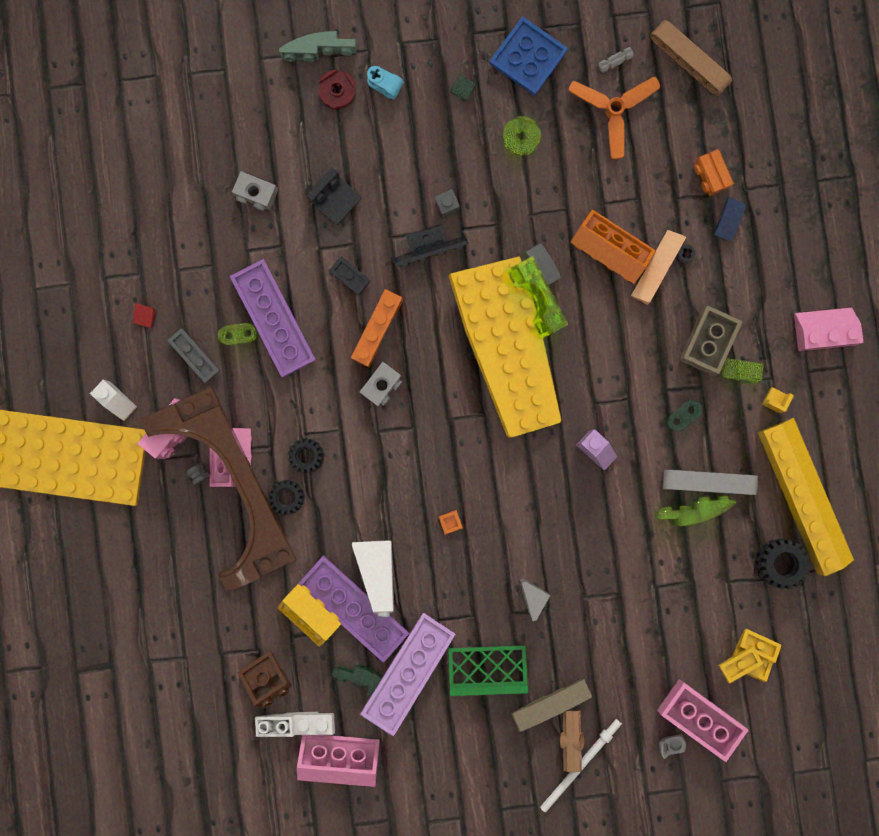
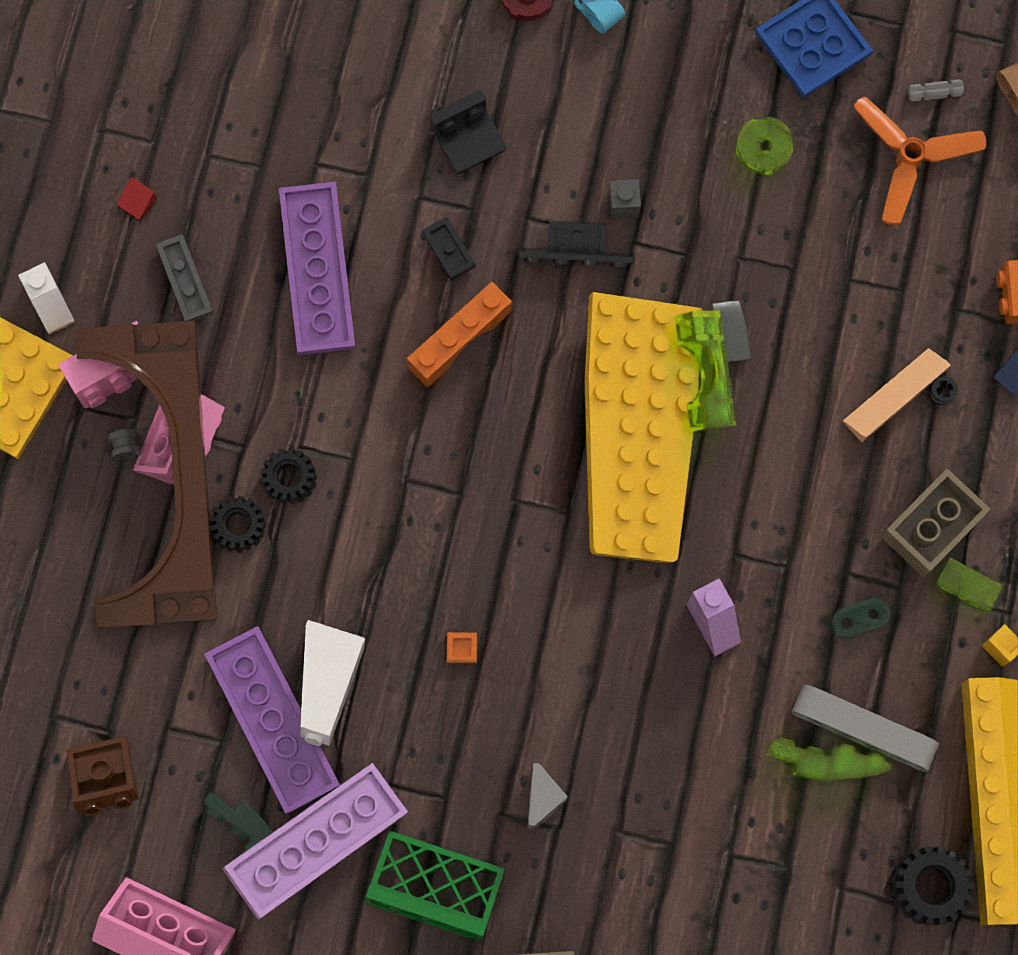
camera: 10 degrees right, 10 degrees down
clear neon green plate [218,323,257,345] -> none
light grey brick [232,171,278,211] -> none
white slope [255,712,335,737] -> none
yellow slope [278,584,341,647] -> none
light grey brick [360,362,402,407] -> none
clear green tile [450,75,476,102] -> none
orange slope [571,209,656,284] -> none

